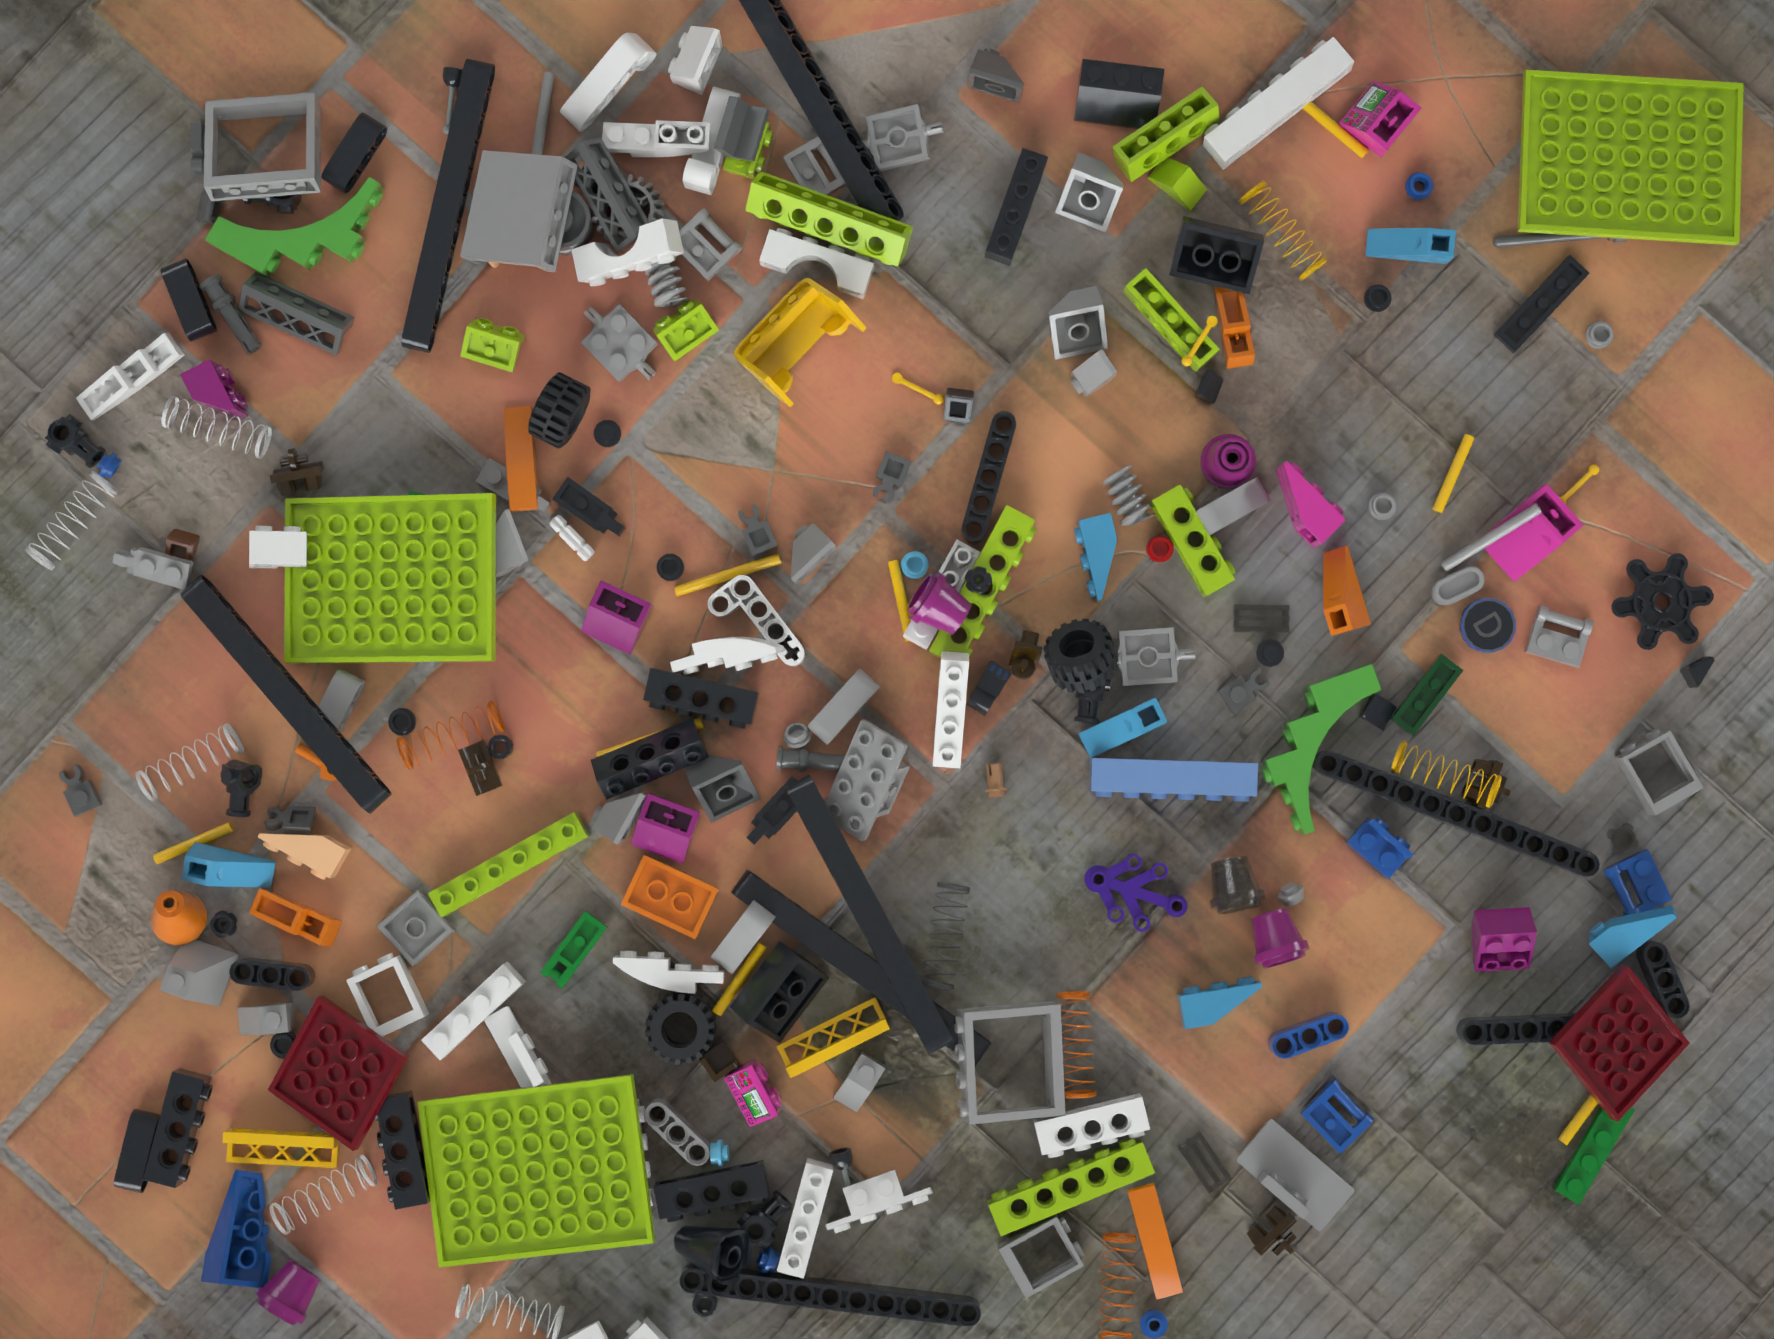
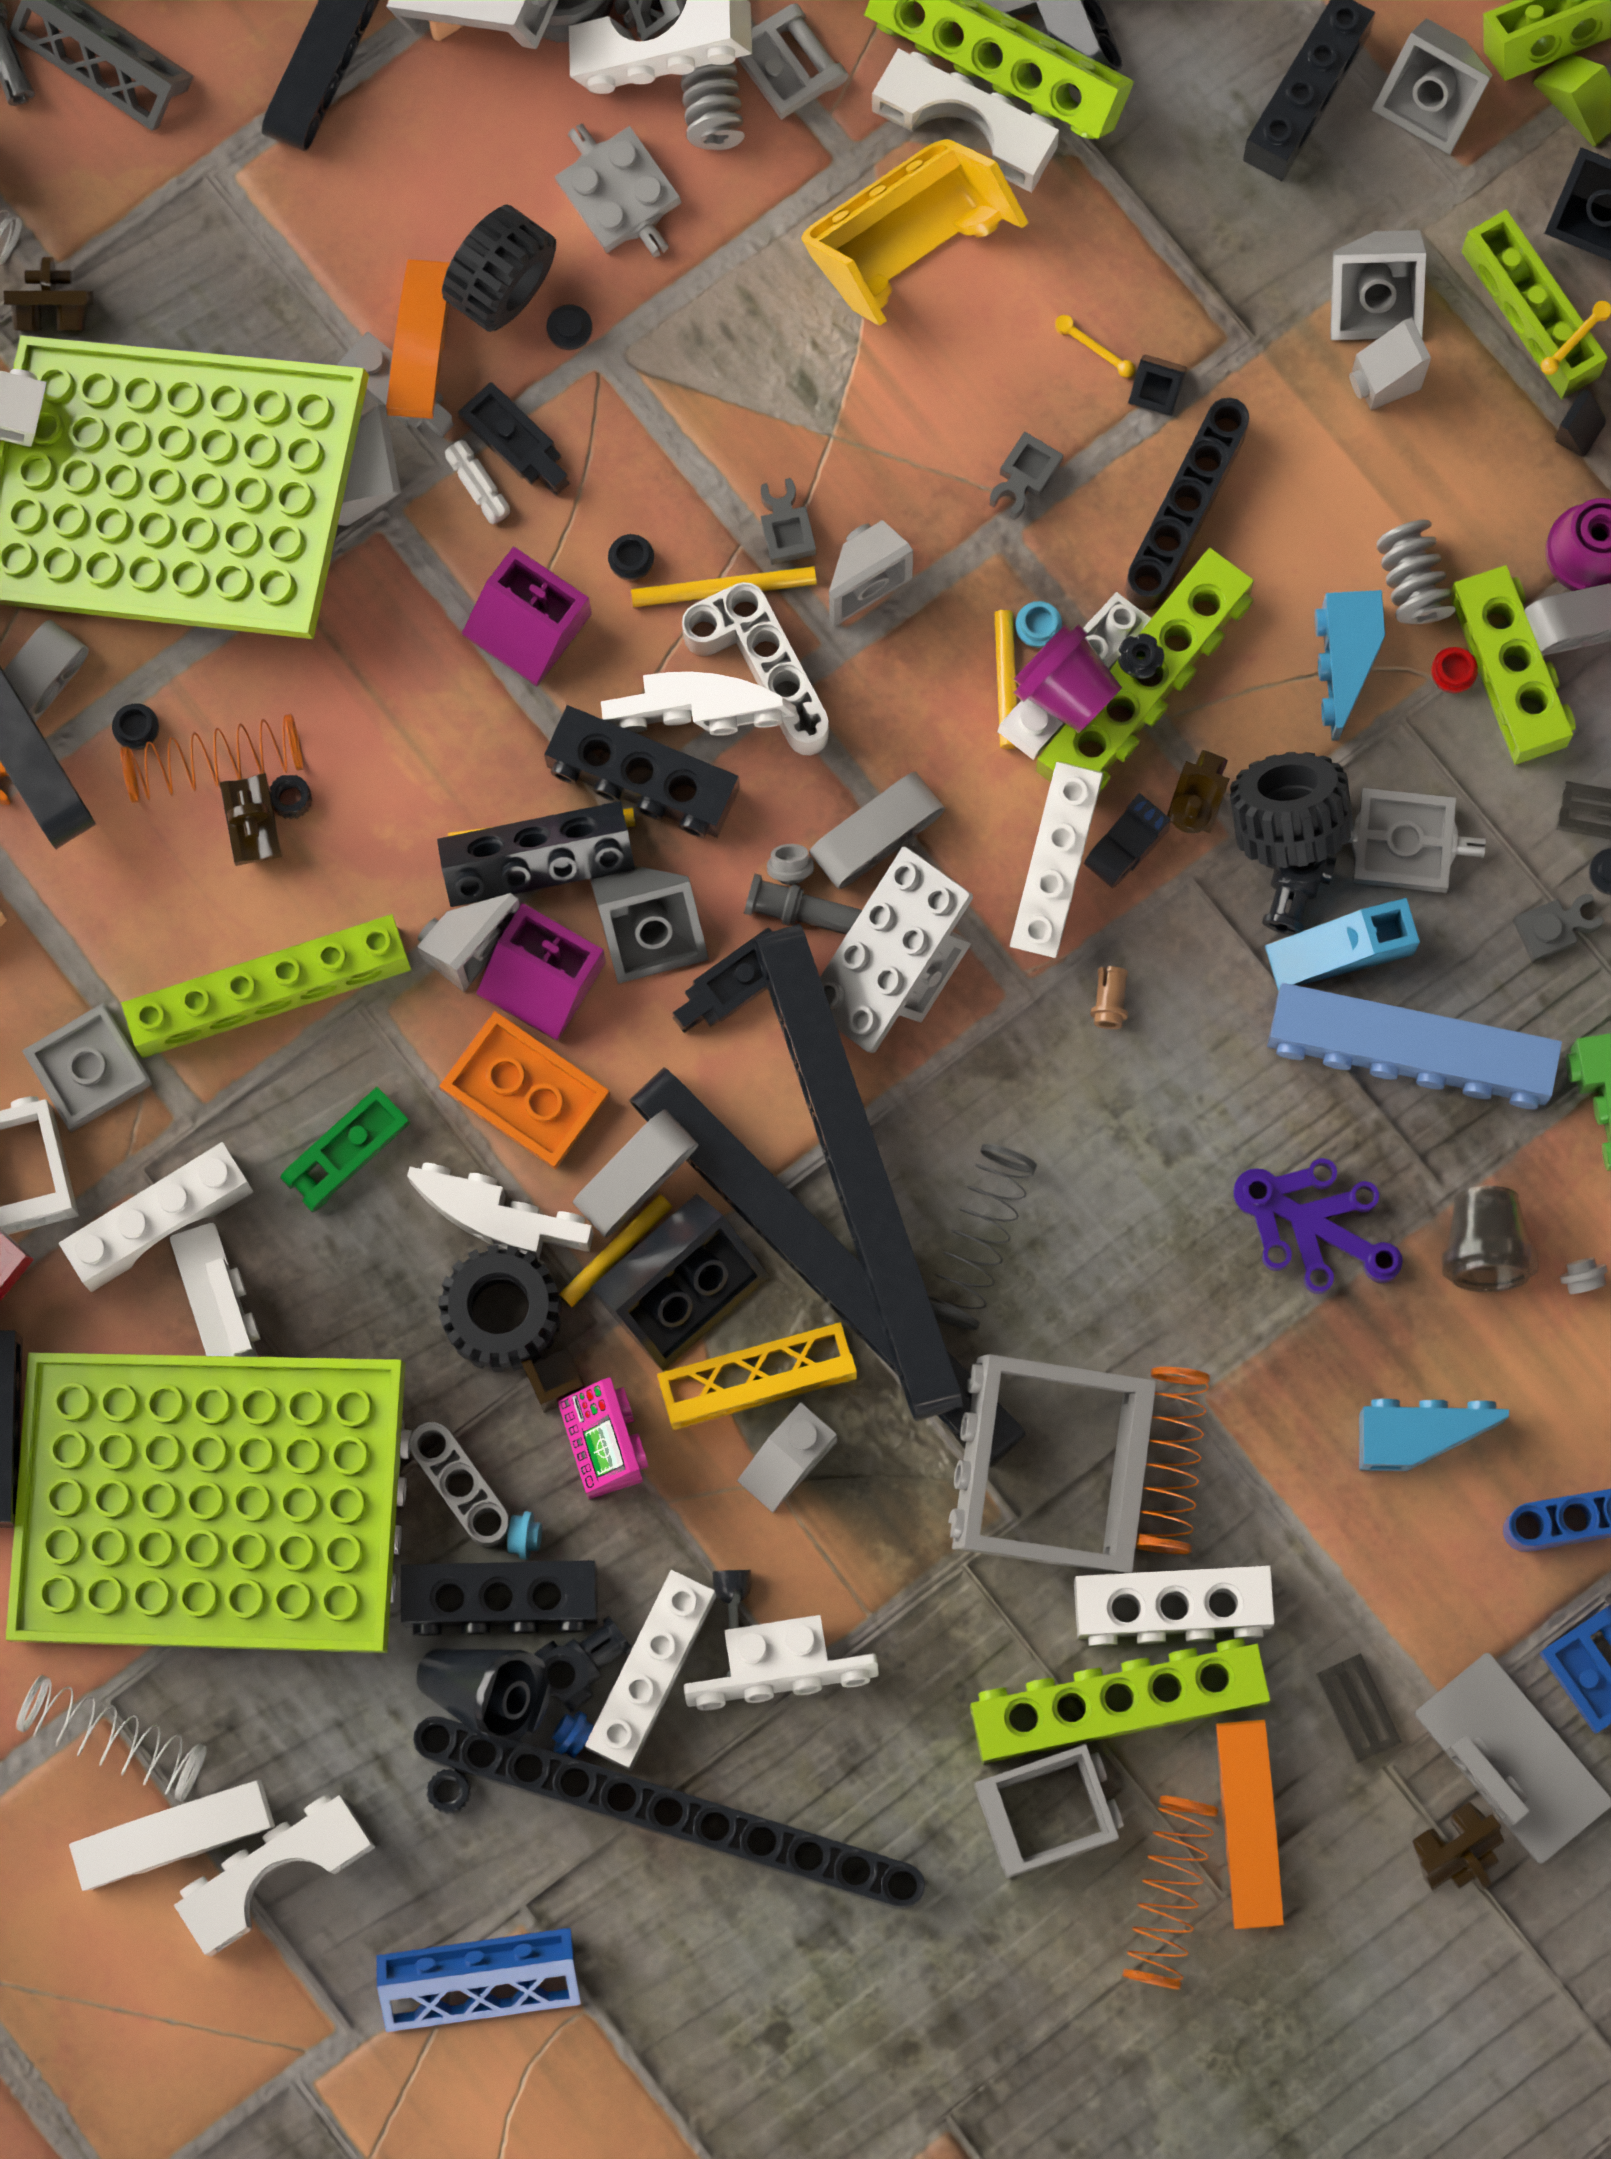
camera: 15 degrees right, 10 degrees down
lime bracket [460,318,526,372] -> none
lime bracket [652,299,719,362] -> none
blue plate [1140,1310,1168,1339] -> none
magenta piece [1251,908,1309,968] -> none

